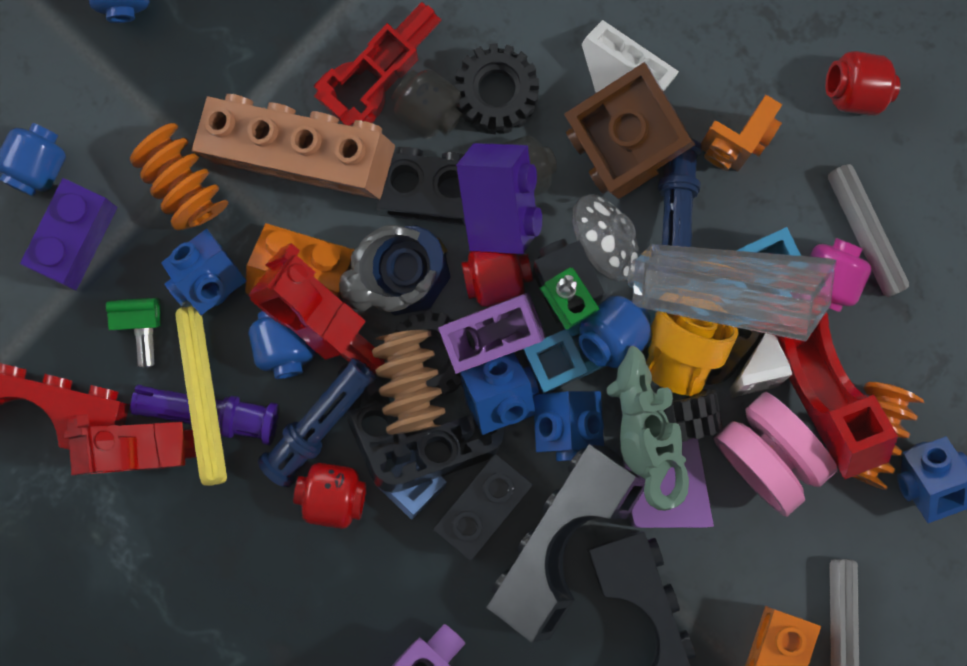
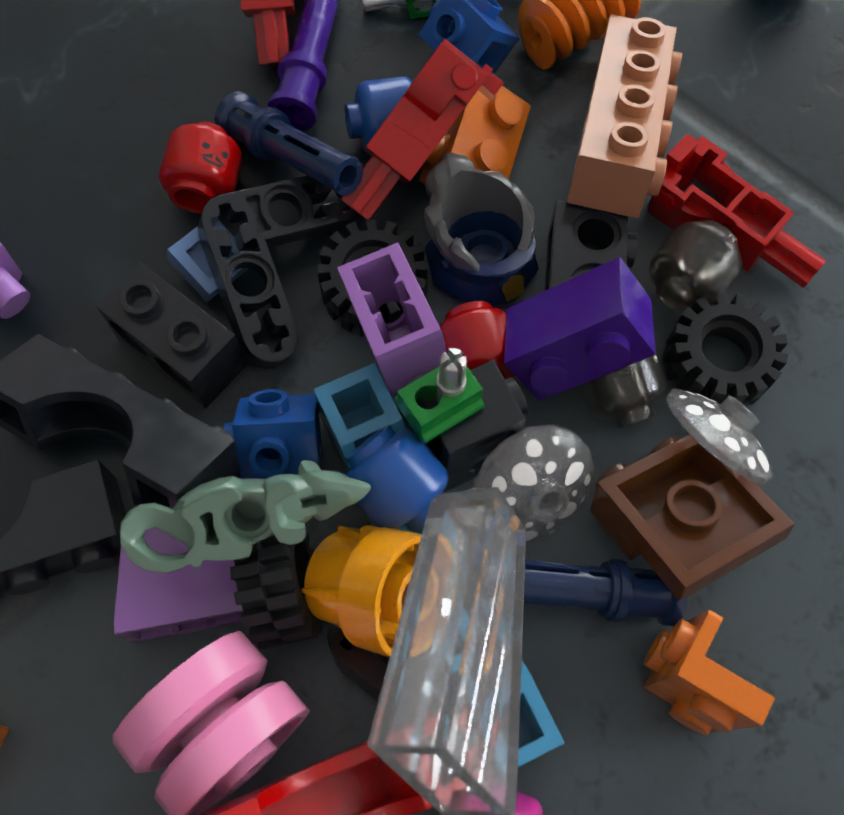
camera: 85 degrees right, 15 degrees down
light yellow axle [175,306,227,486] -> none
medium nougat piece [372,330,446,435] -> none
blue brick [459,352,539,435] -> none
white slope [582,20,679,93] -> none
white slope [729,326,792,398] -> none
none -> clear dish [666,388,773,485]

